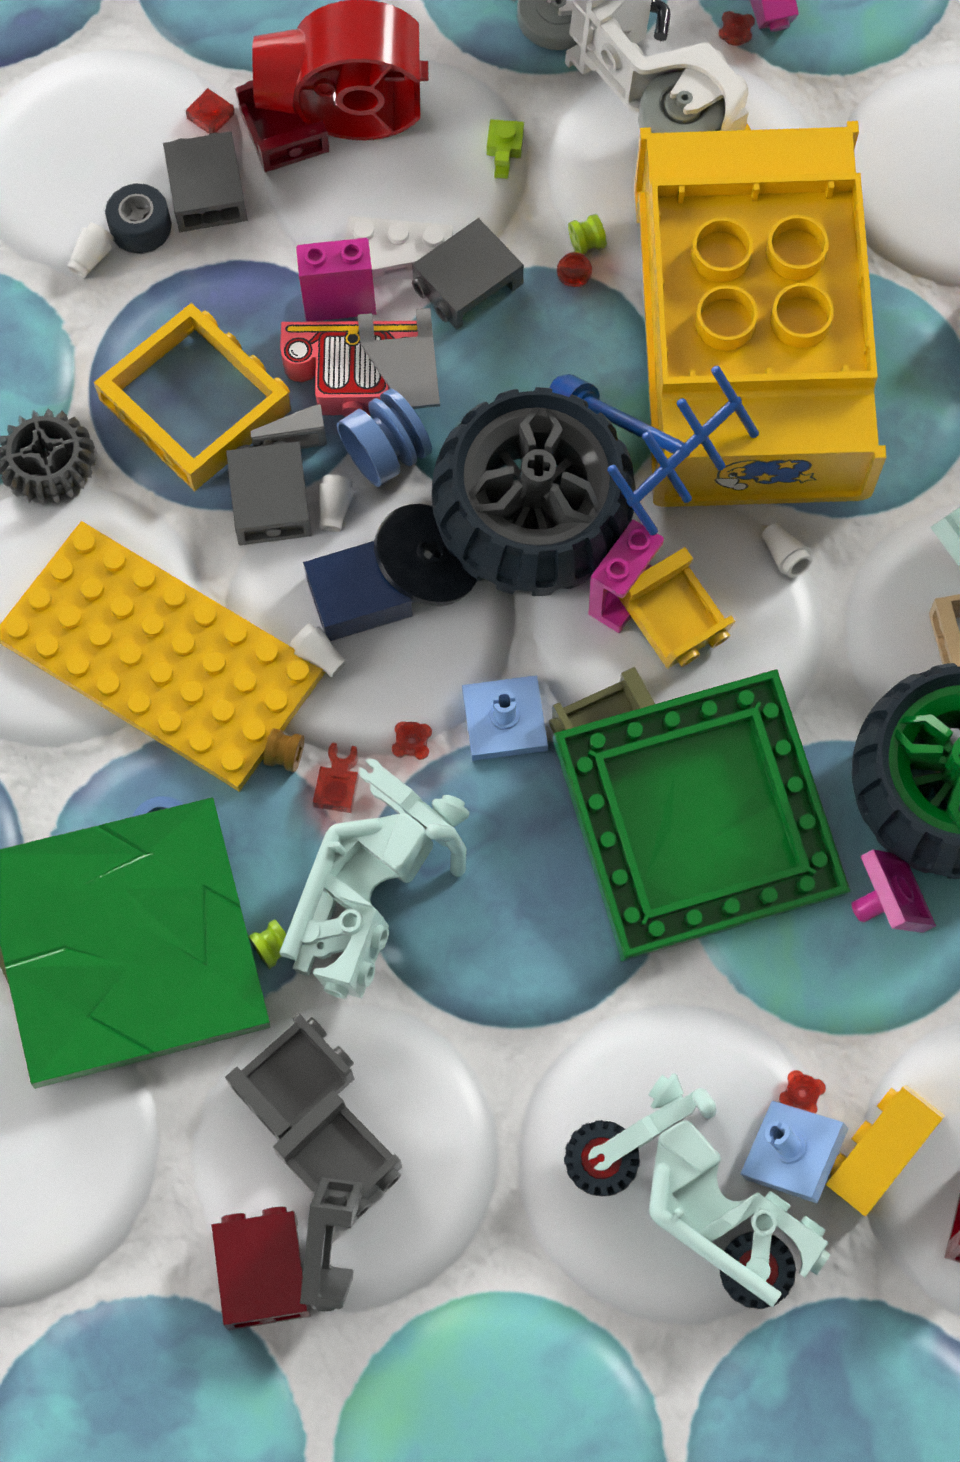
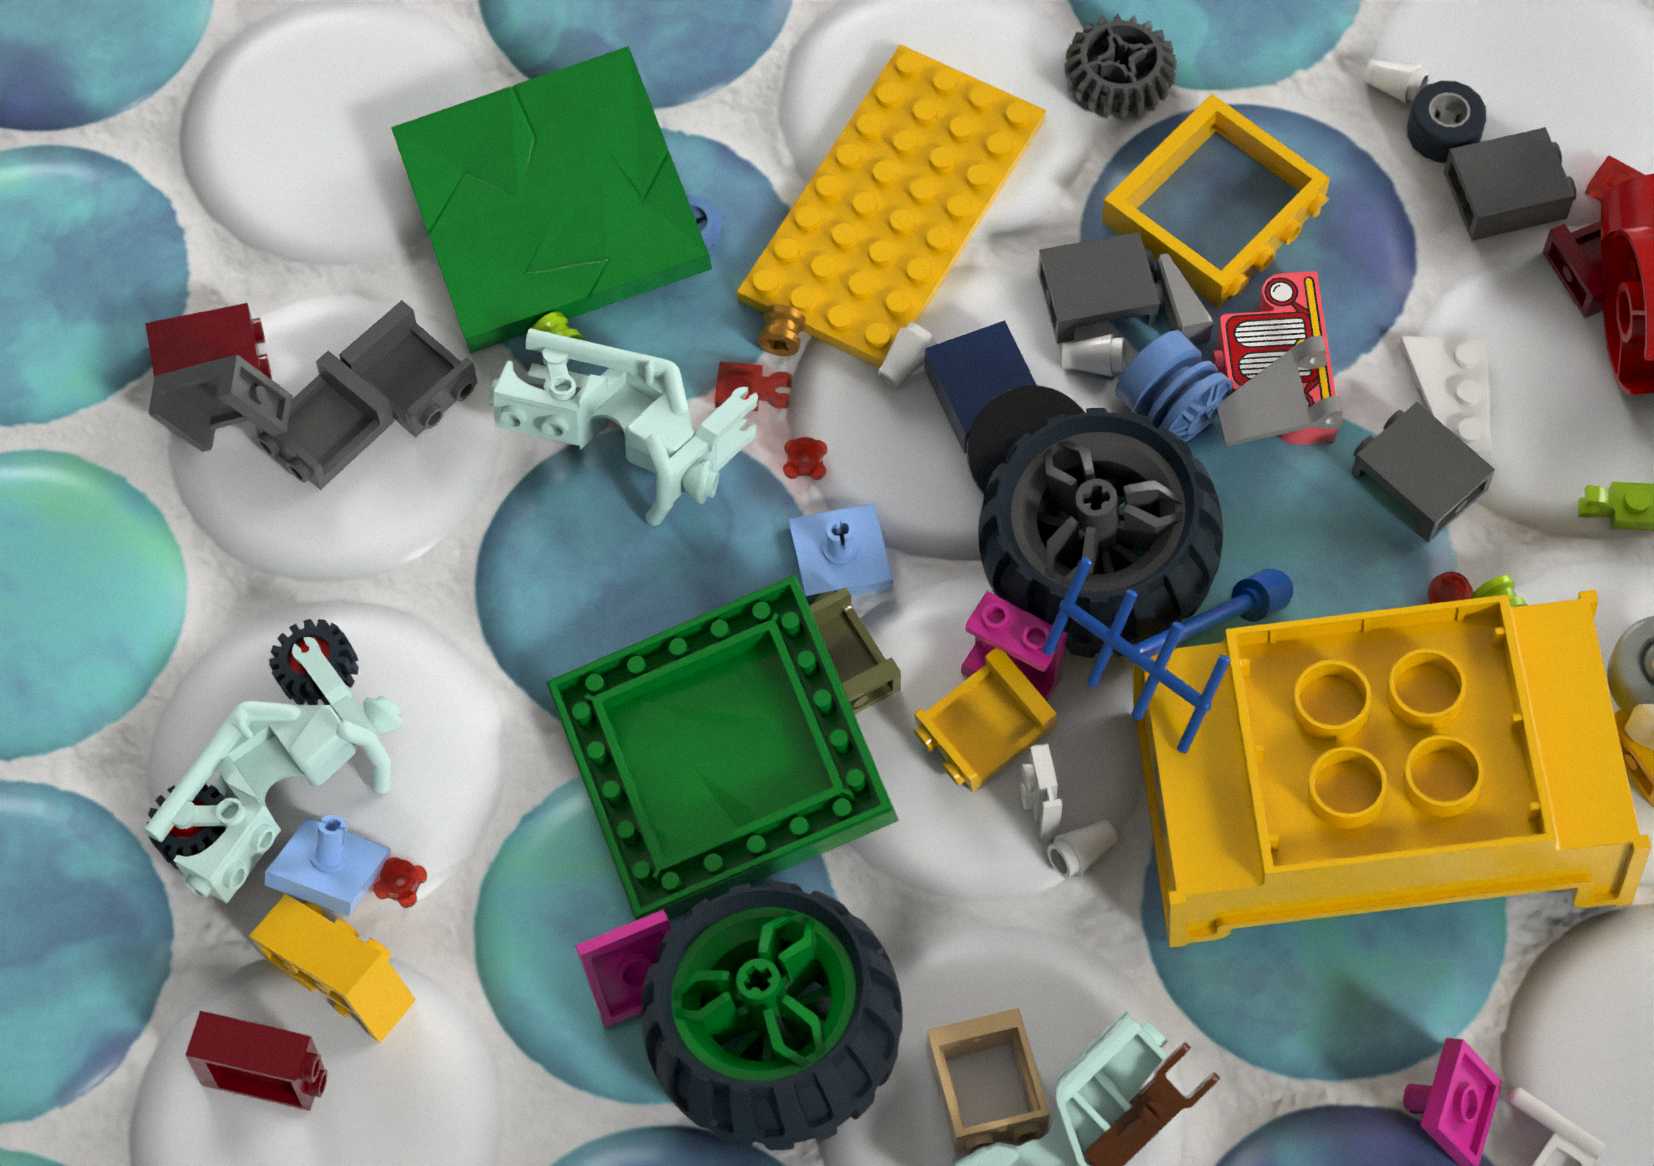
camera: 85 degrees right, 5 degrees down
dark pink panel [296,238,377,322] -> none
none -> white plate [1020,744,1062,843]

